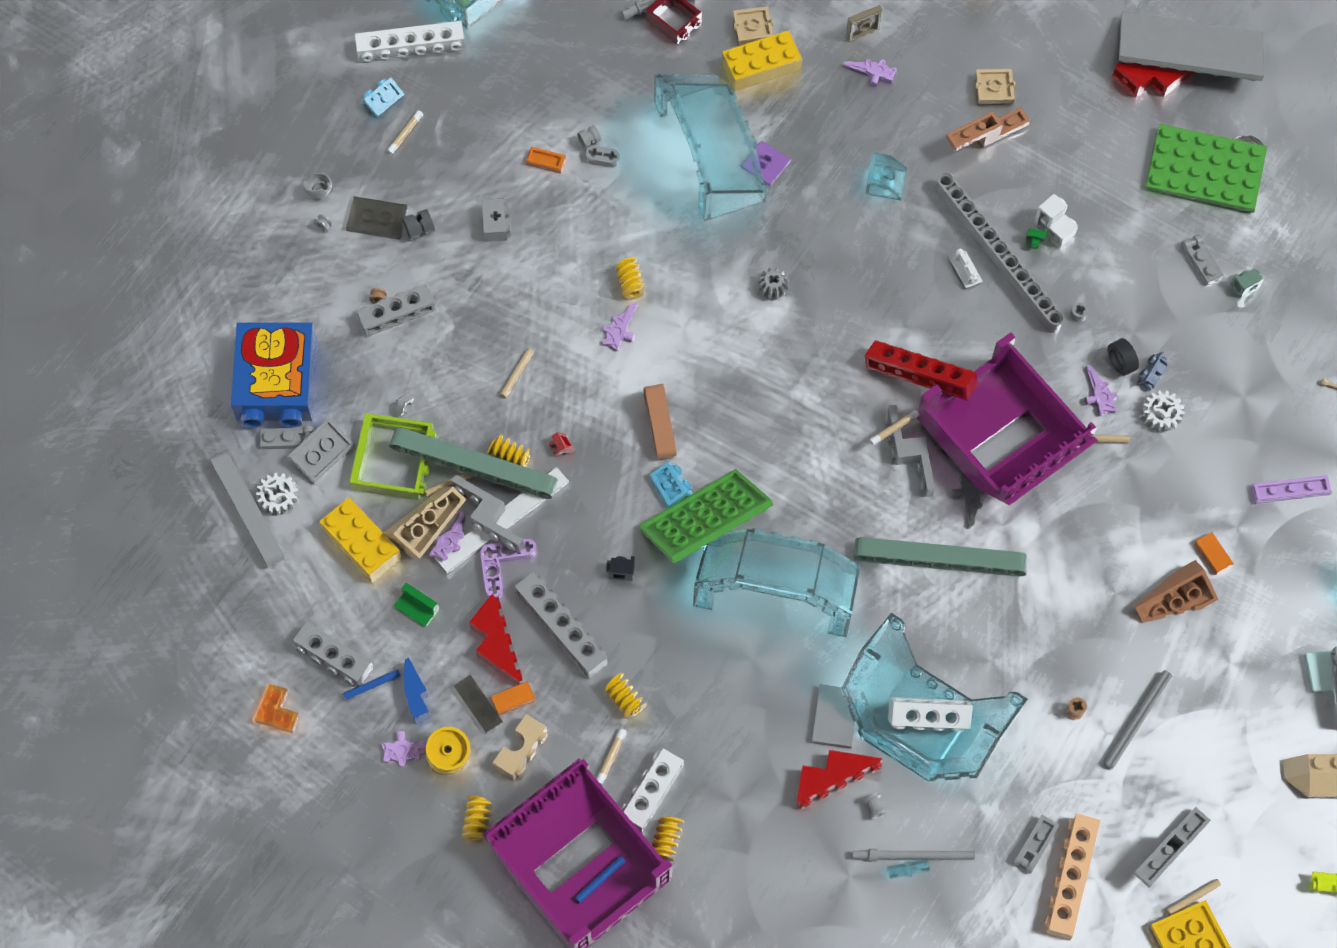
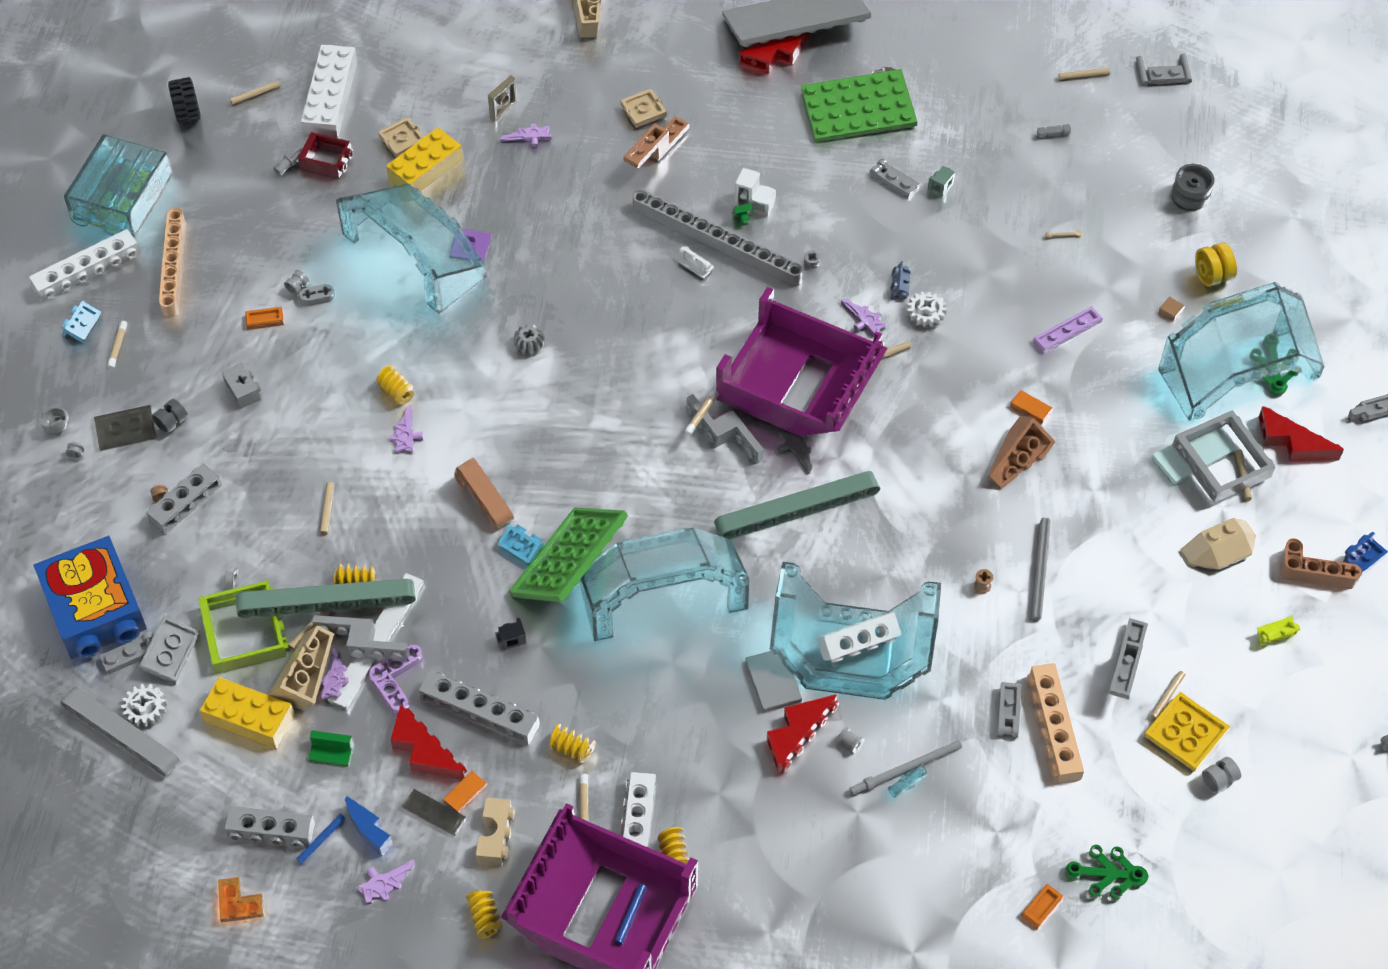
camera: 25 degrees left, 10 degrees down
yellow wheel [426,726,470,775] -> none
red tile [549,432,574,456] -> none
red brick [864,340,978,401] -> none
clear light blue slope [865,152,907,201] -> none
black tyre [1107,338,1139,376] -> none
none -> light nougat beam [159,208,186,317]

